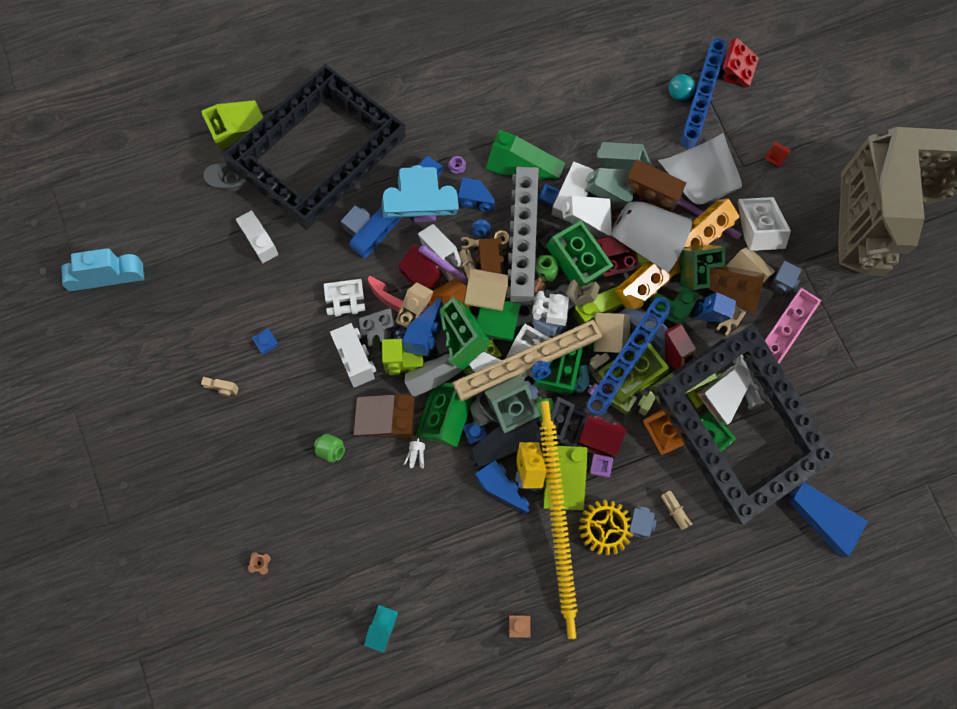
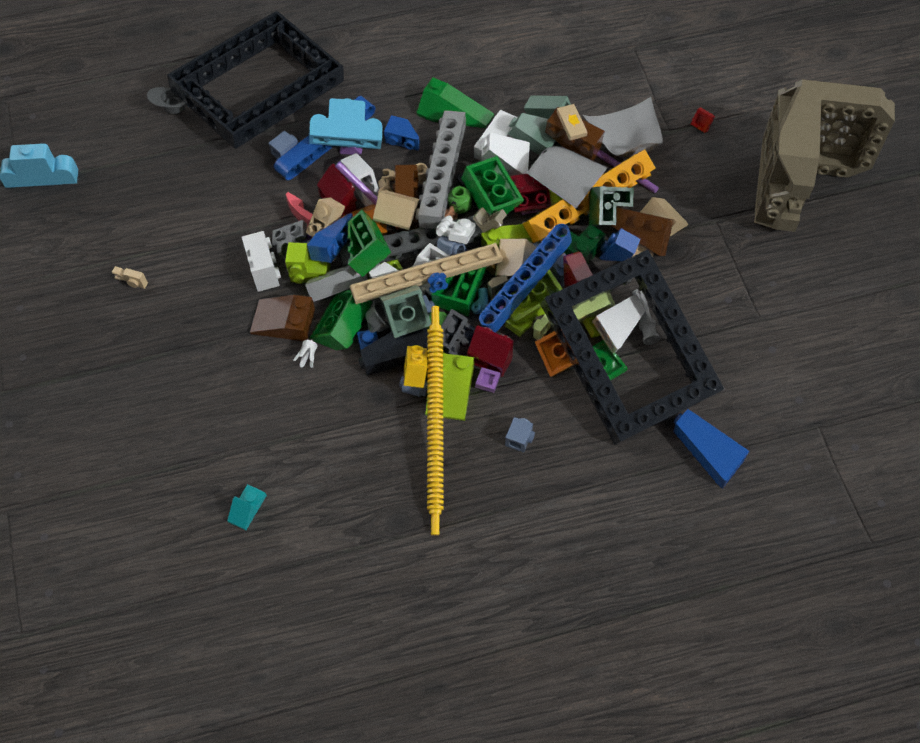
camera: 10 degrees right, 10 degrees down
lime slope [201,100,263,151] -> none
white slope [236,210,279,264] -> none
nougat plate [248,552,271,575] -> none
blue plate [252,328,279,355] -> none
bright green head [314,434,345,463] -> none
white plate [324,279,365,316] -> none
medium lavender plate [448,156,466,174] -> none
blue plate [472,220,491,237] -> none
blue slope [475,461,530,515] -> none
green tile [477,301,520,342] -> none
nougat plate [509,616,530,638] -> none
blue tile [538,184,560,207] -> none
yellow gear [579,500,633,556] -> none
tan axle [661,491,692,531] -> none
teal hair [668,74,695,101] -> none
blue beam [681,38,726,149] -> none
red plate [722,38,759,88] -> none
white slope [738,197,791,251] -> none
bright pink piece [765,288,822,363] -> none
sand blue brick [770,261,802,294] -> none
none -> tan tile [557,104,588,140]

